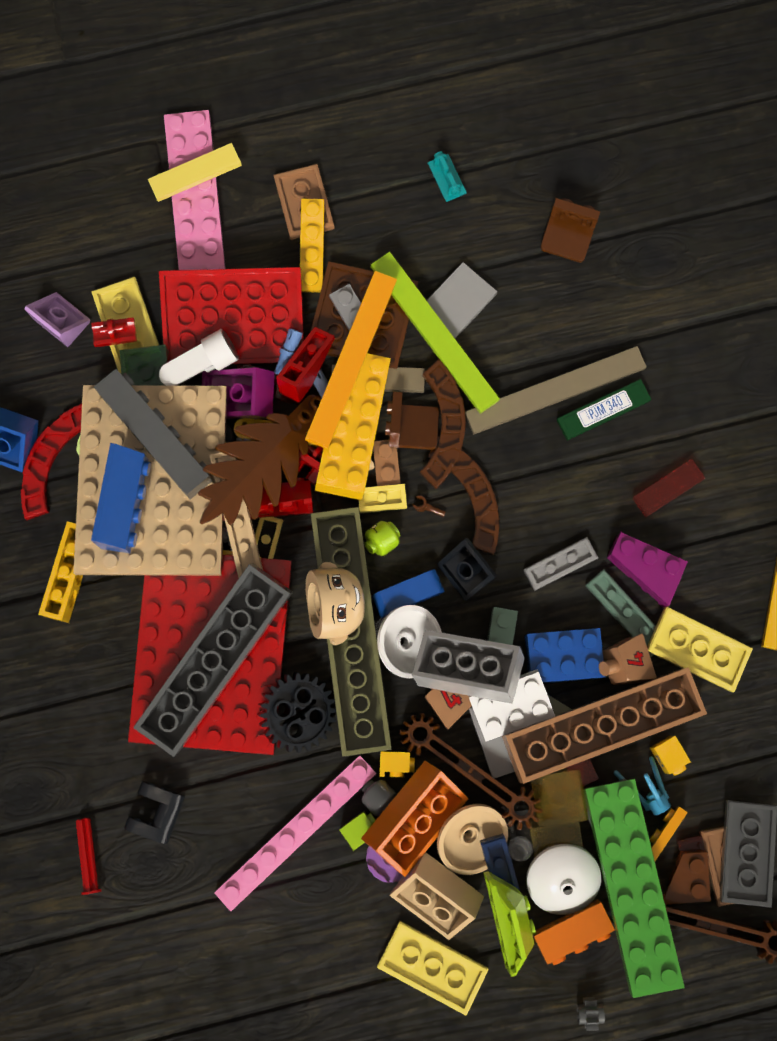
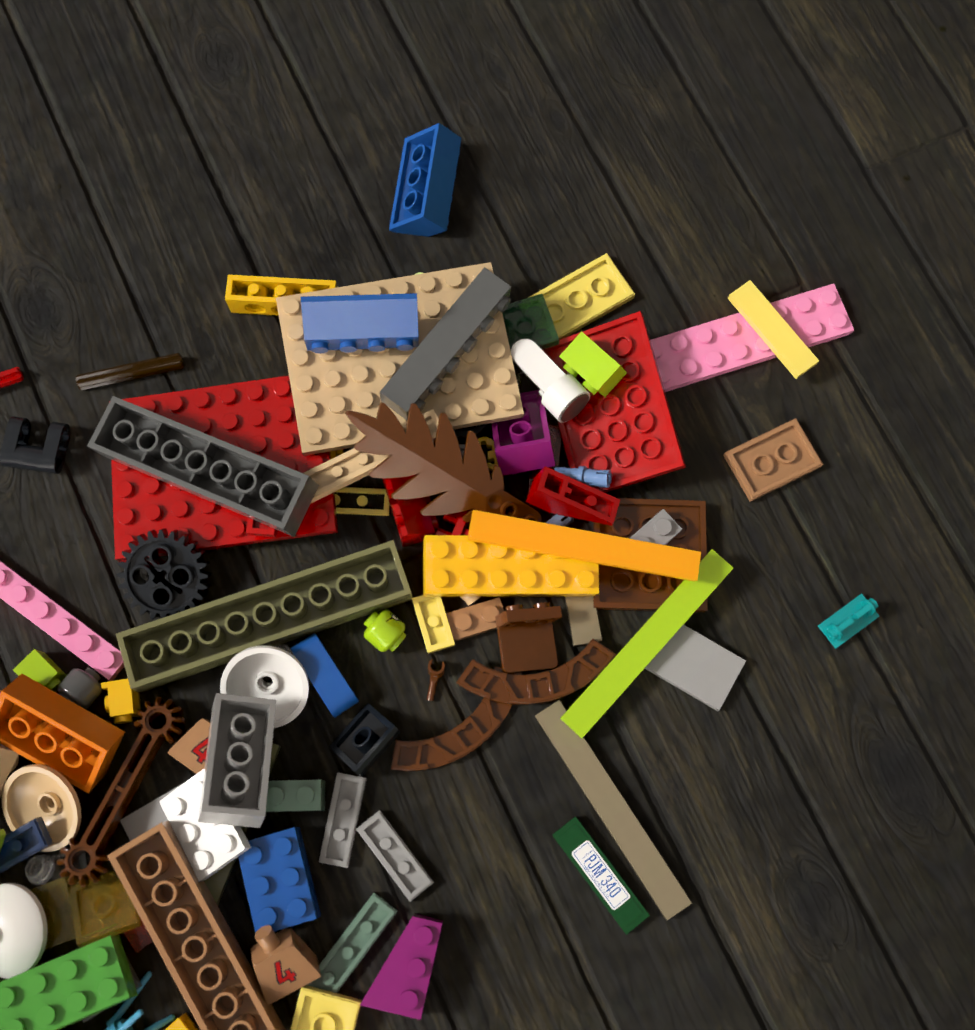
camera: 75 degrees right, 5 degrees down
red tile [21,404,82,520] -> none
lavender slope [25,292,90,347] -> none
red hips [91,317,137,347] -> none
yellow plate [300,199,324,293] -> none
tan piece [305,562,365,645] -> none
reddish brown bracket [540,198,600,263] -> none
clear red tile [632,459,705,517] -> none
none -> dark brown axle [76,353,184,390]
none -> light grey tile [319,773,367,868]
none -> brick [559,331,627,397]

